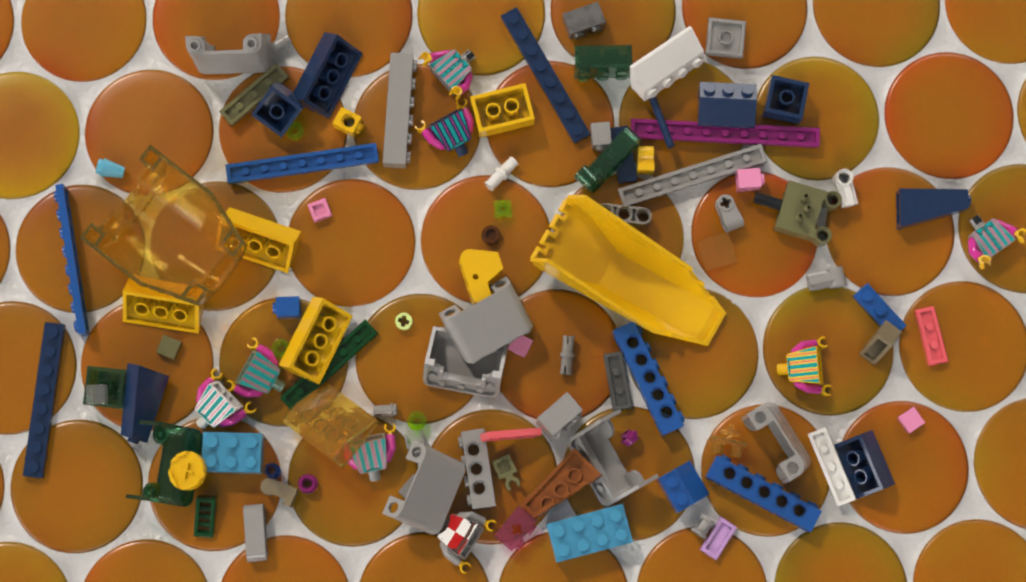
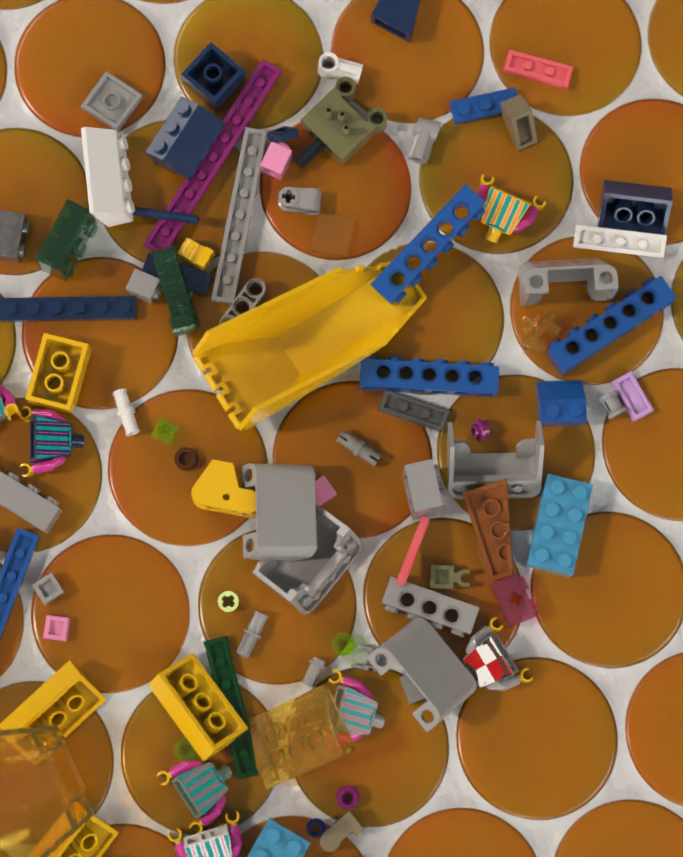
camera: 60 degrees left, 0 degrees up
blue brick [272,296,301,319] -> none
bright pink tile [897,407,925,434] -> none
none -> light grey plate [32,572,65,605]
none -> light grey axle [237,611,268,658]
none -> dark blue tile [267,126,299,143]
none -> blue brick [370,184,486,305]

